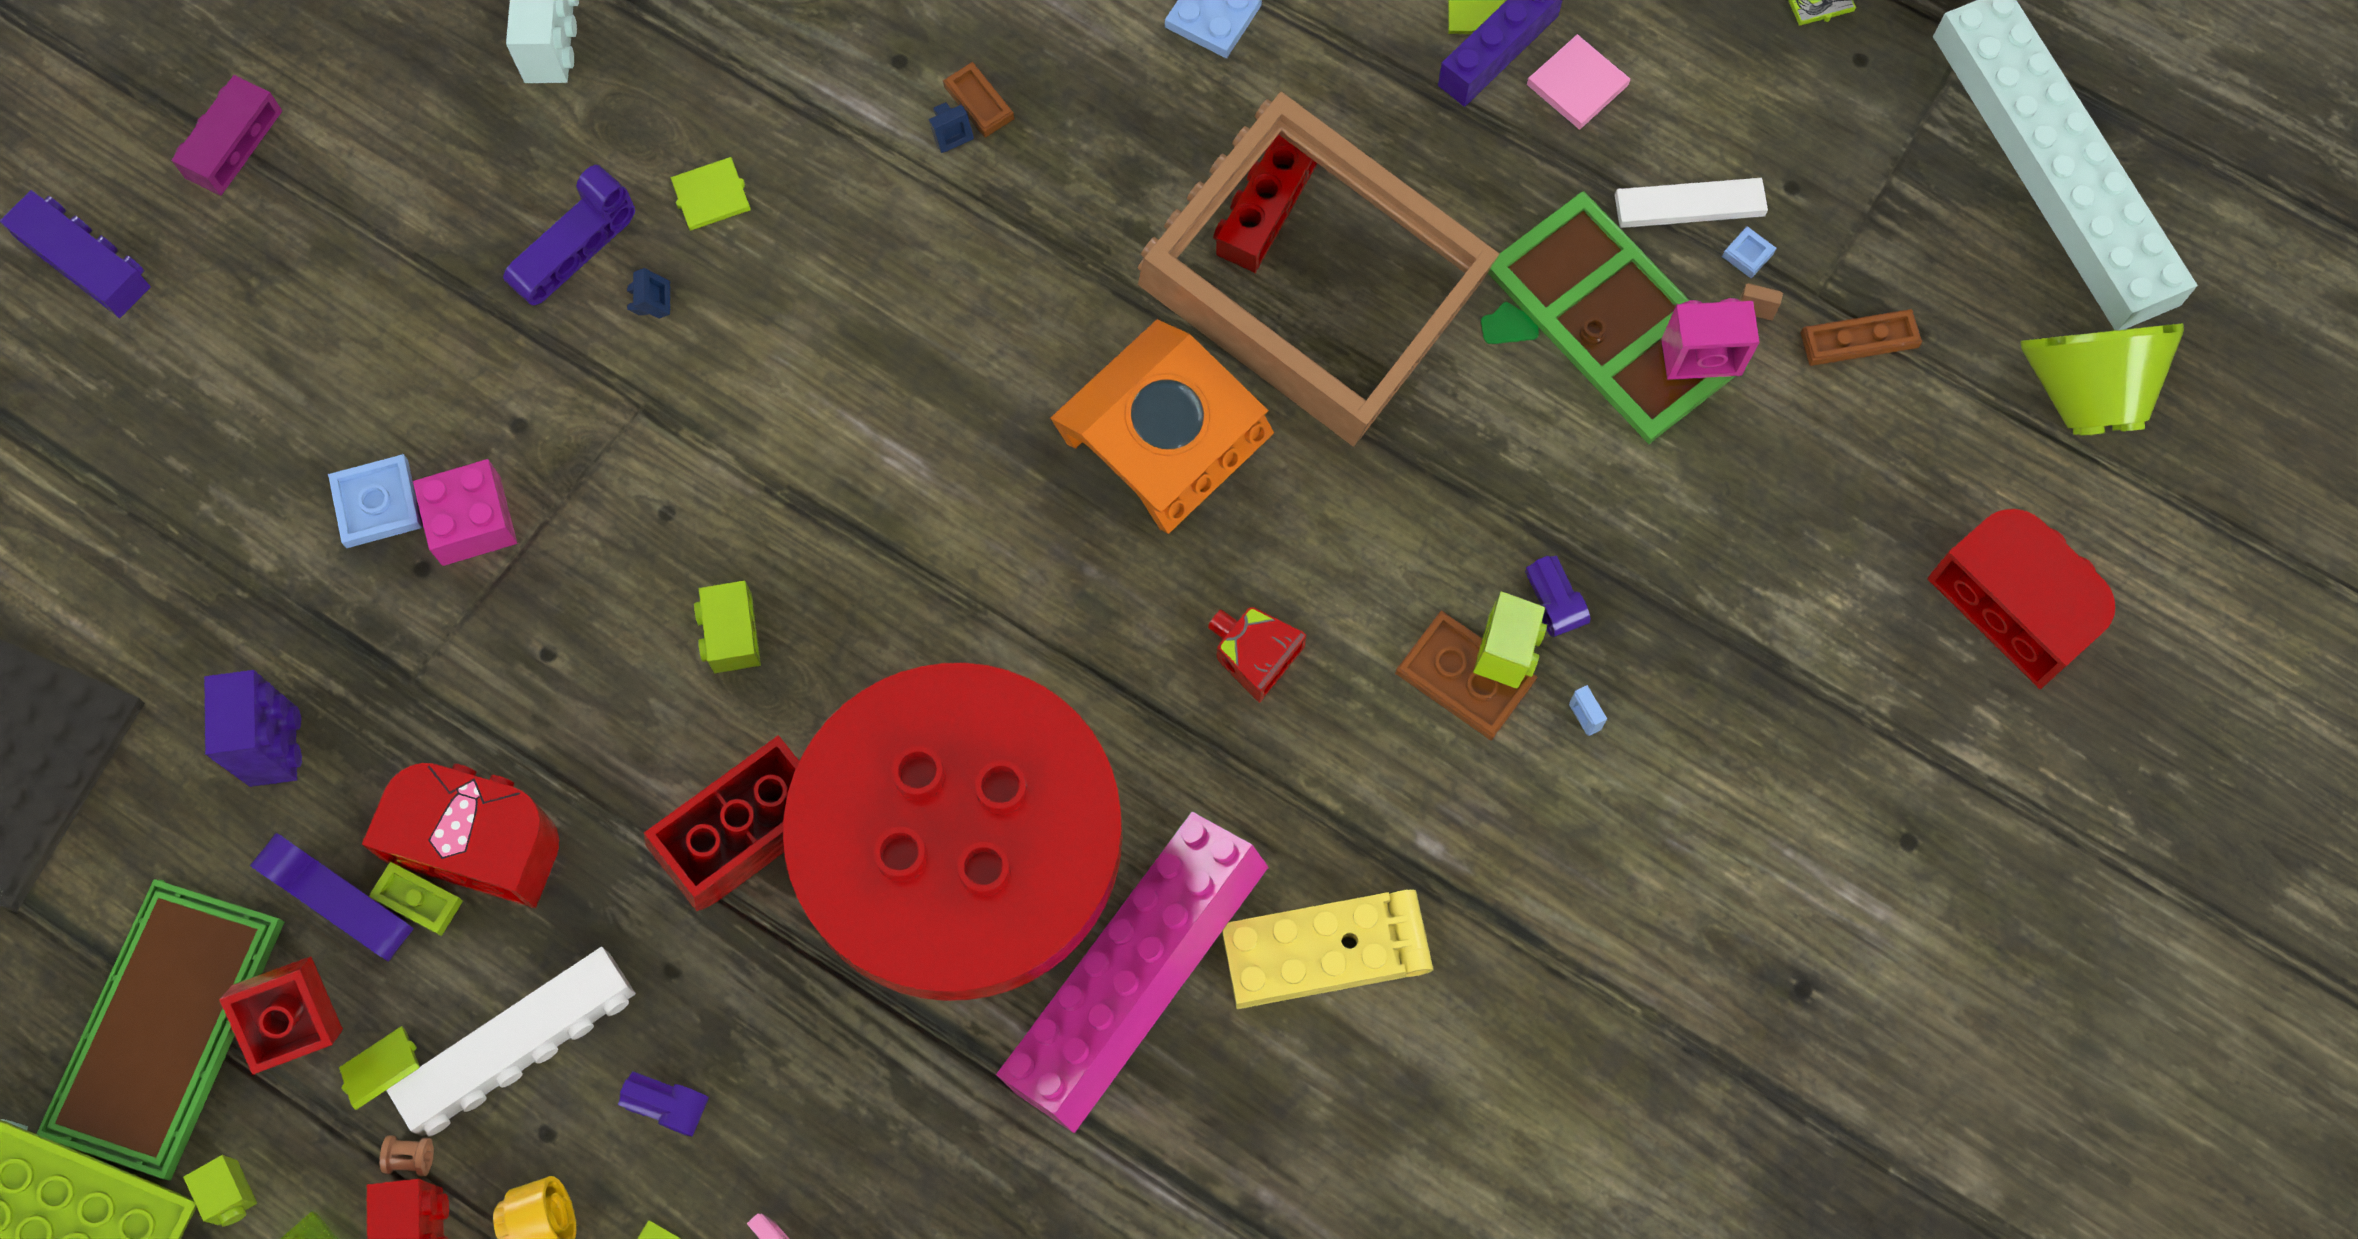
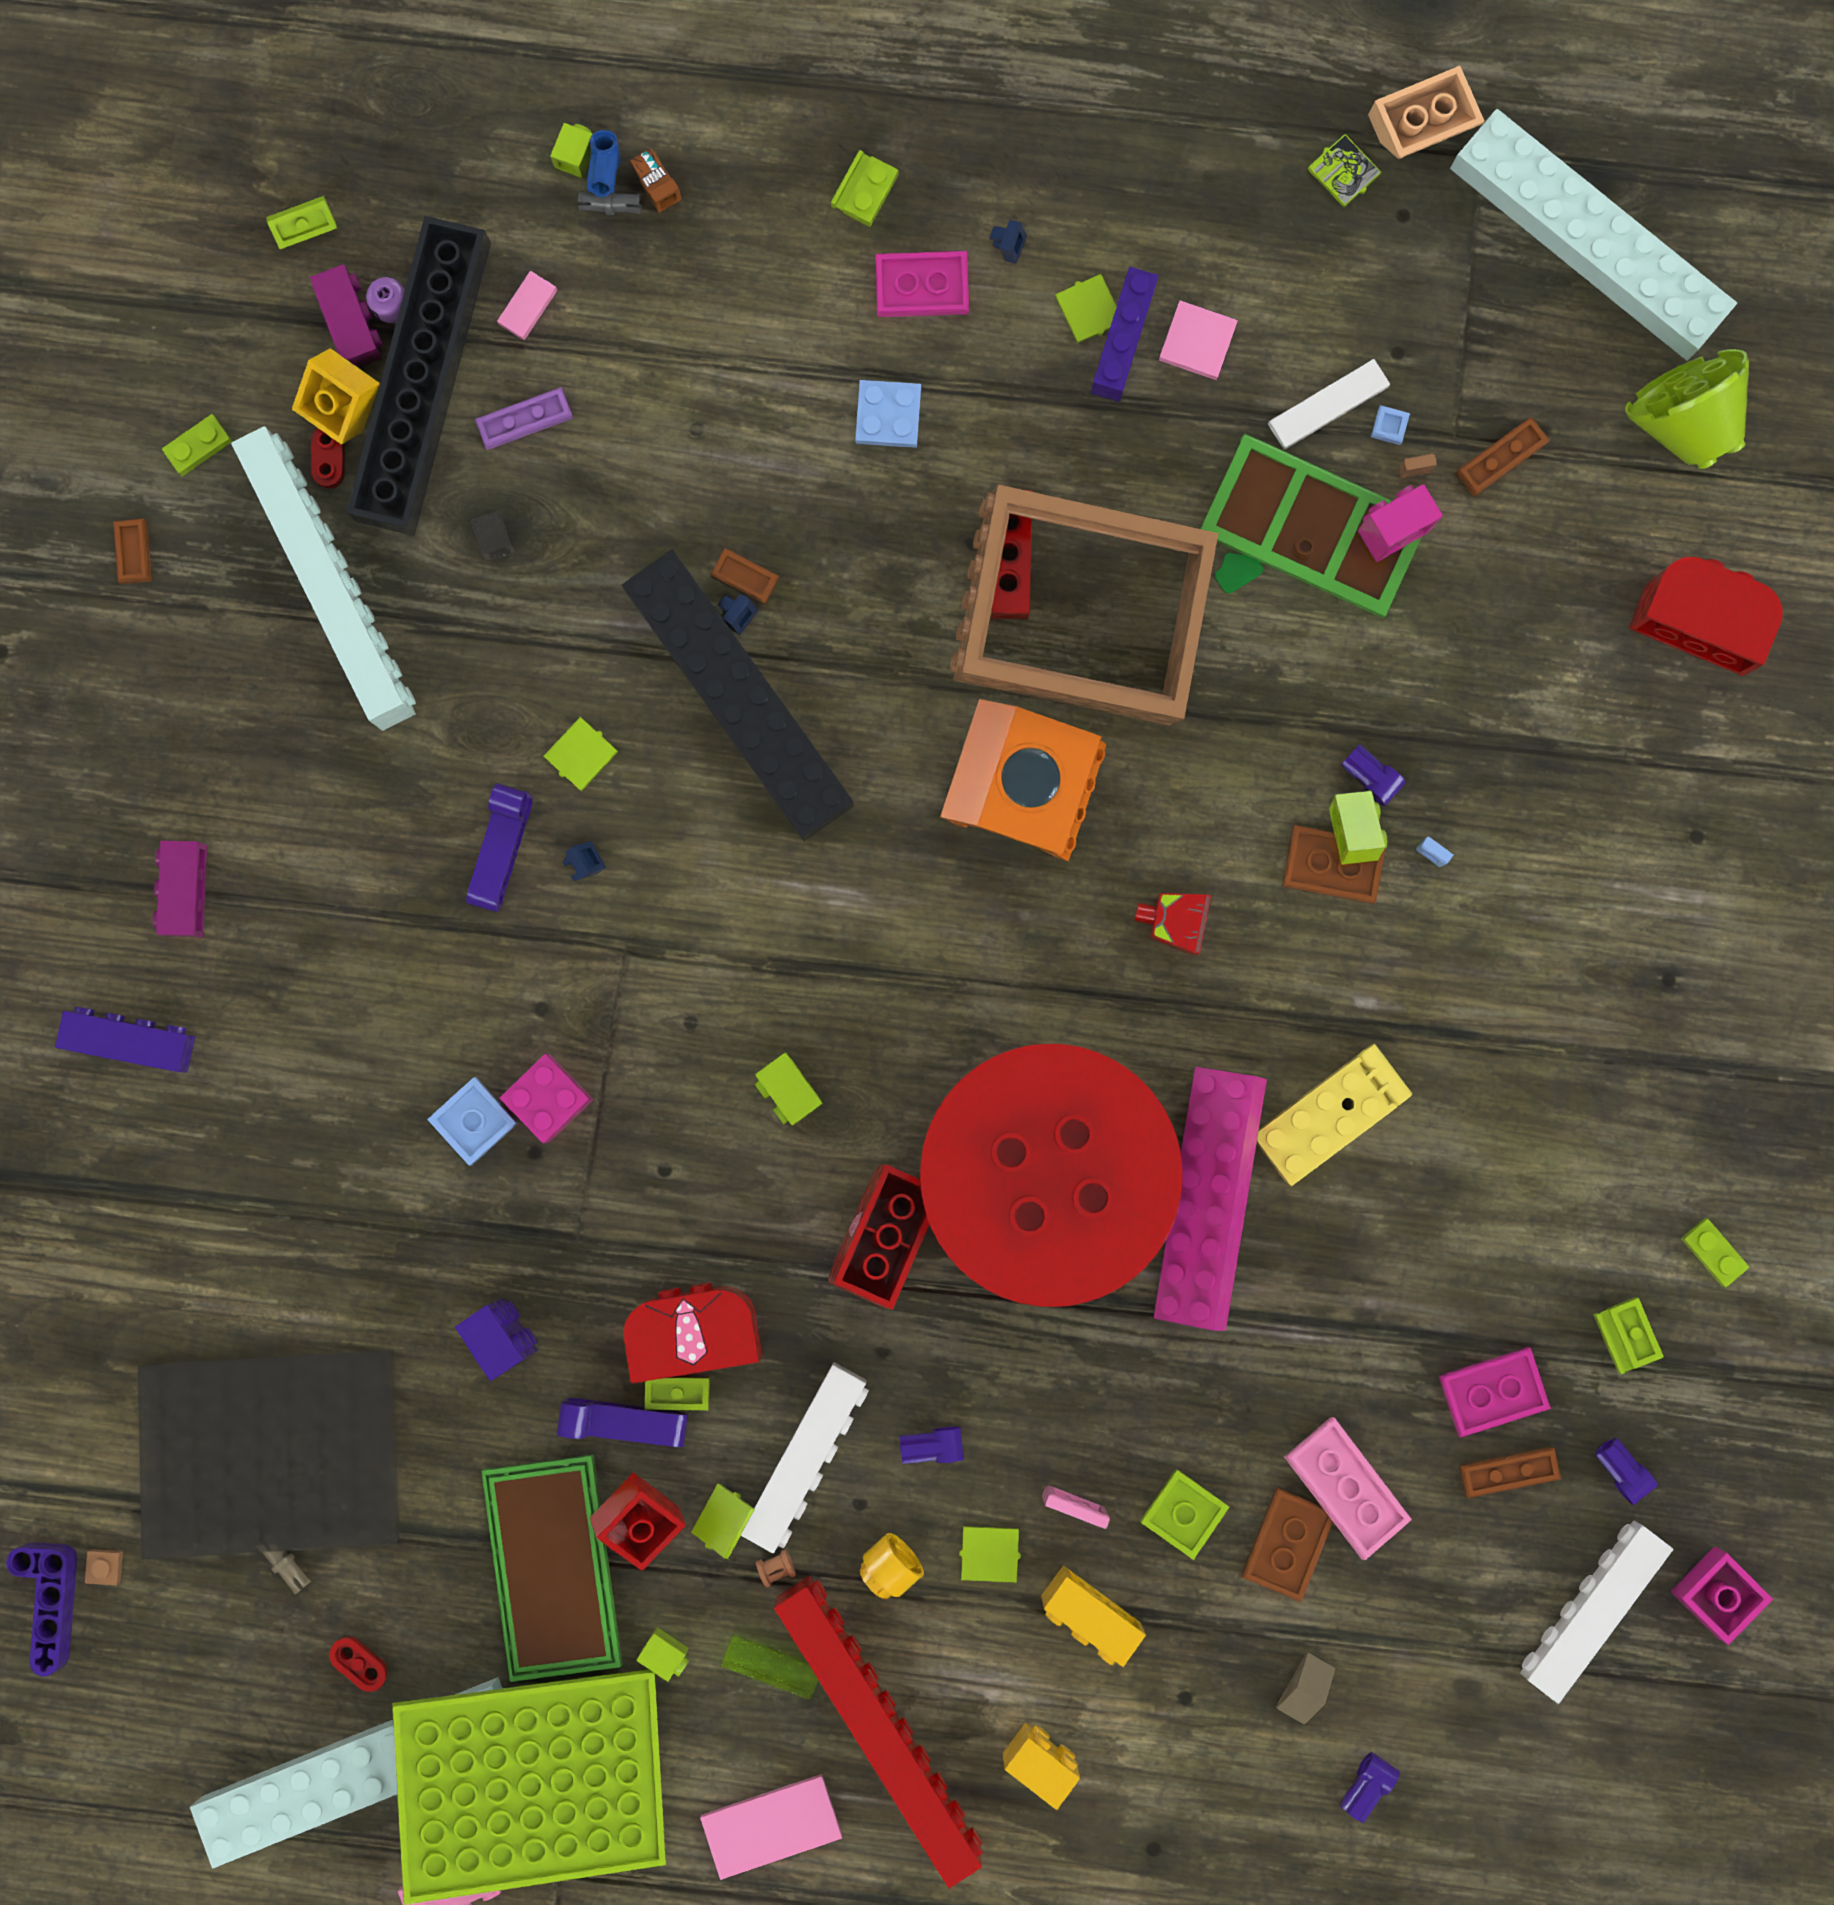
camera: 25 degrees left, 15 degrees up
none -> black brick [621,549,854,842]

